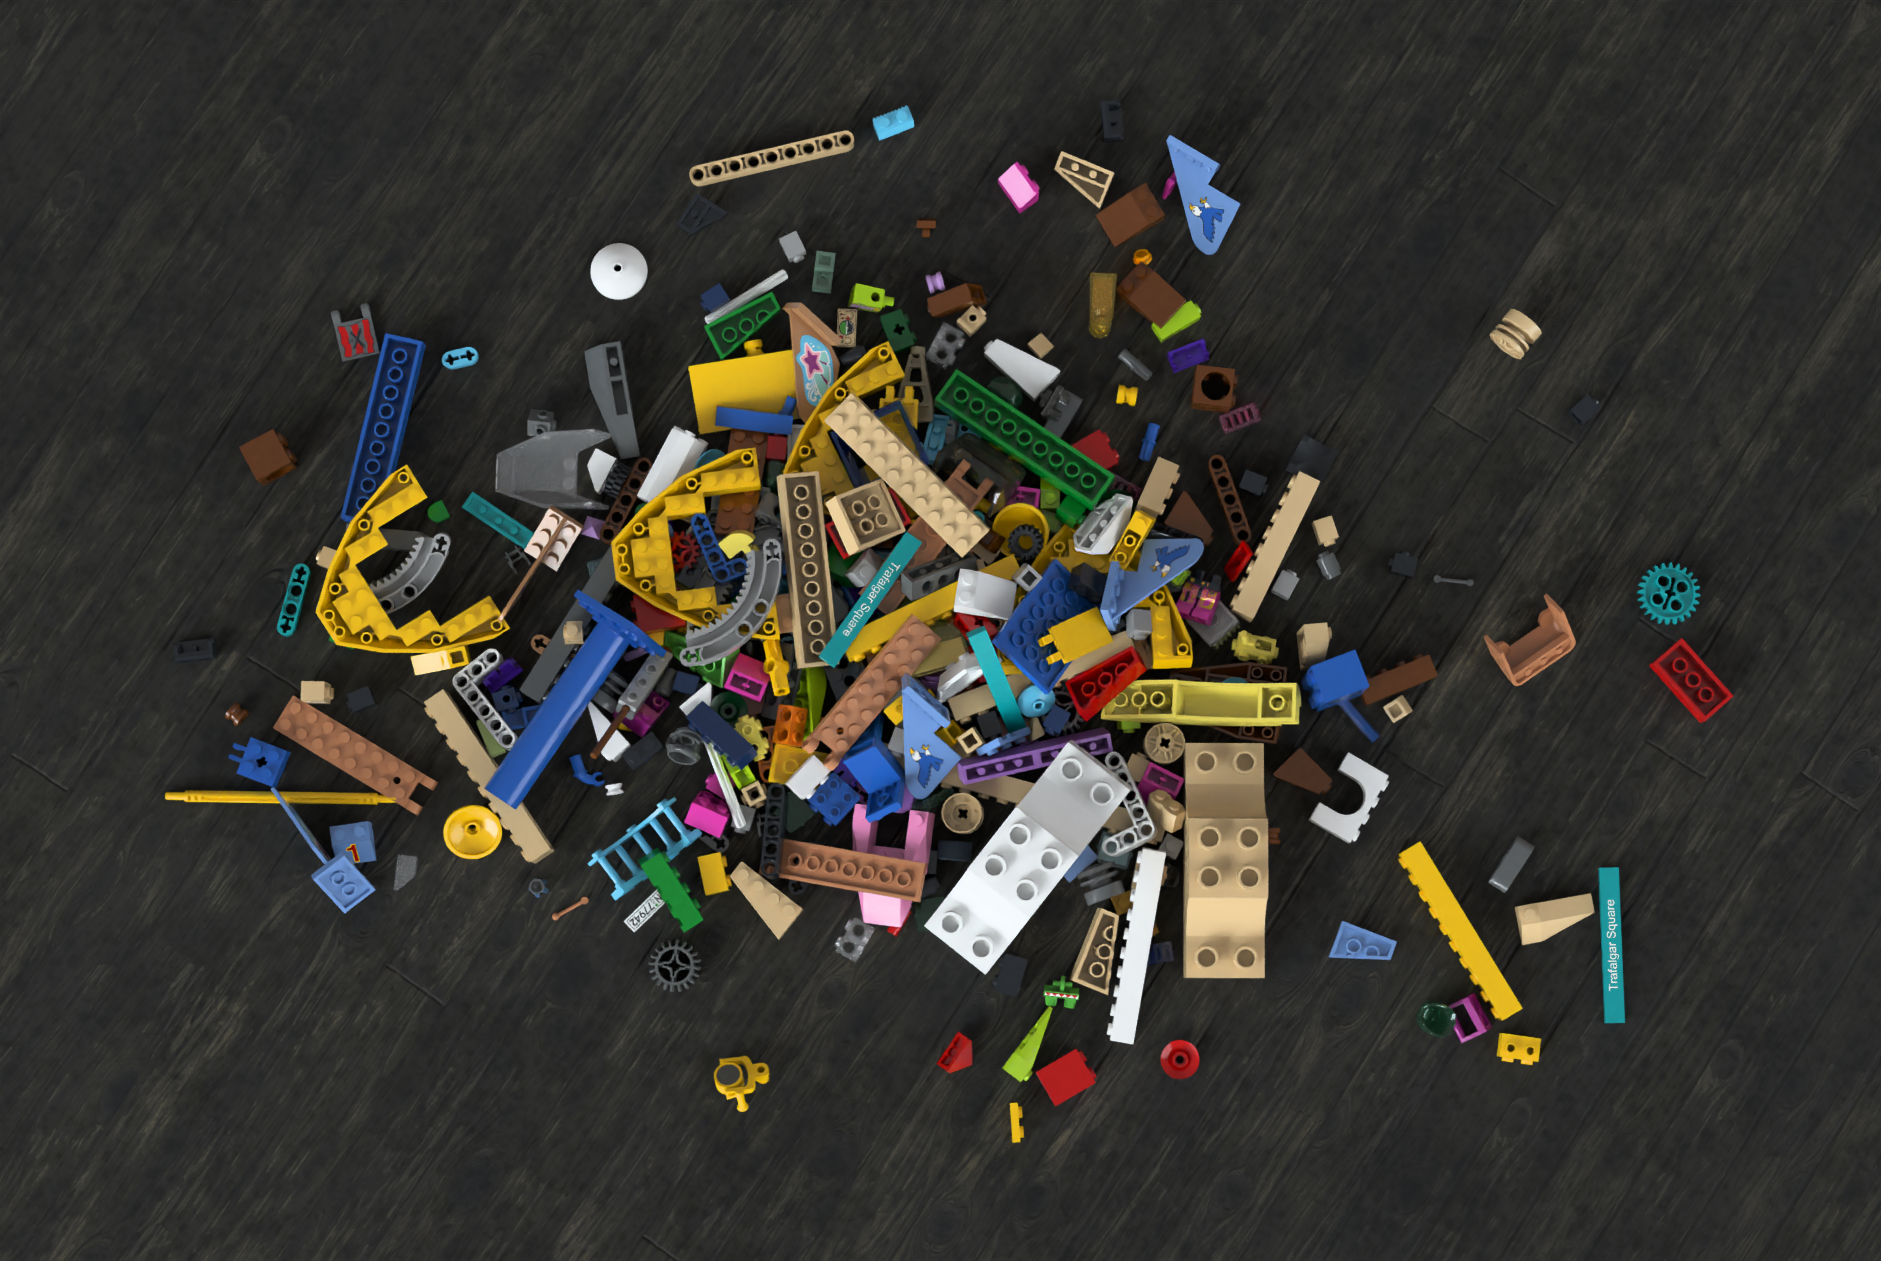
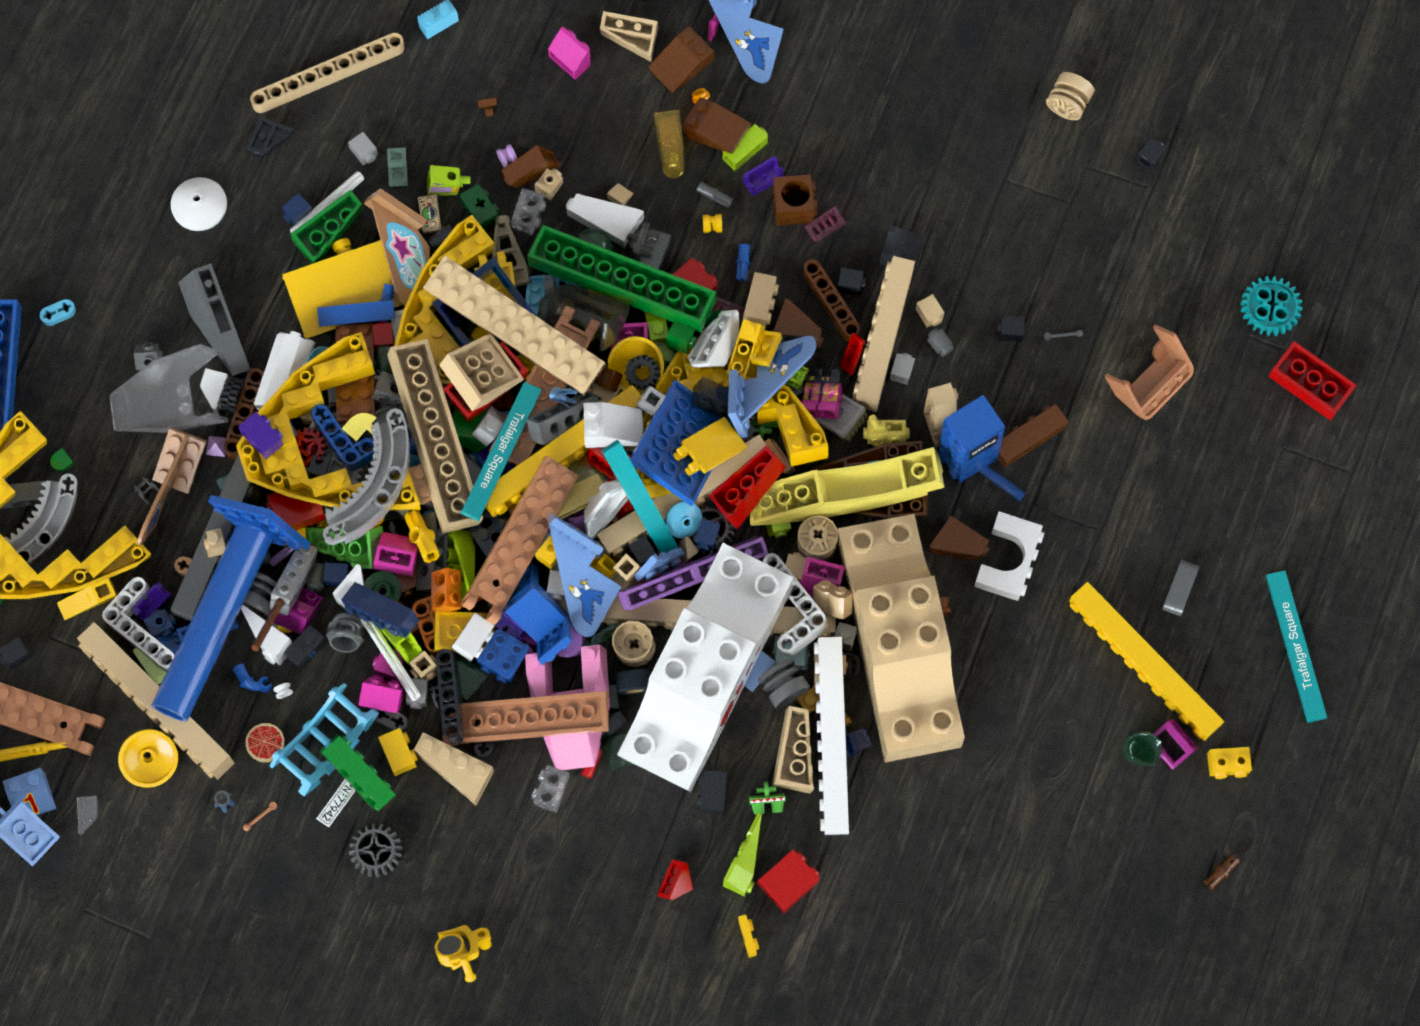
camera: 15 degrees left, 10 degrees down
teal tile [462,492,534,549] -> none
light yellow brick [734,715,770,762] -> none
yellow bush [973,498,996,517] -> none
light grey brick [1125,609,1152,641] -> none
red dish [1161,1040,1200,1079] -> none
medium blue wing [1329,921,1397,960] -> none
tan slope [1383,695,1413,723] -> none
tan wedge [1515,893,1595,945] -> none
none -> dark purple brick [239,412,284,459]
none -> tile [246,723,285,762]
none -> flat silver piece [550,387,578,408]
none -> yellow plate [750,330,782,367]
none -> reddish brown pin [1204,854,1240,890]

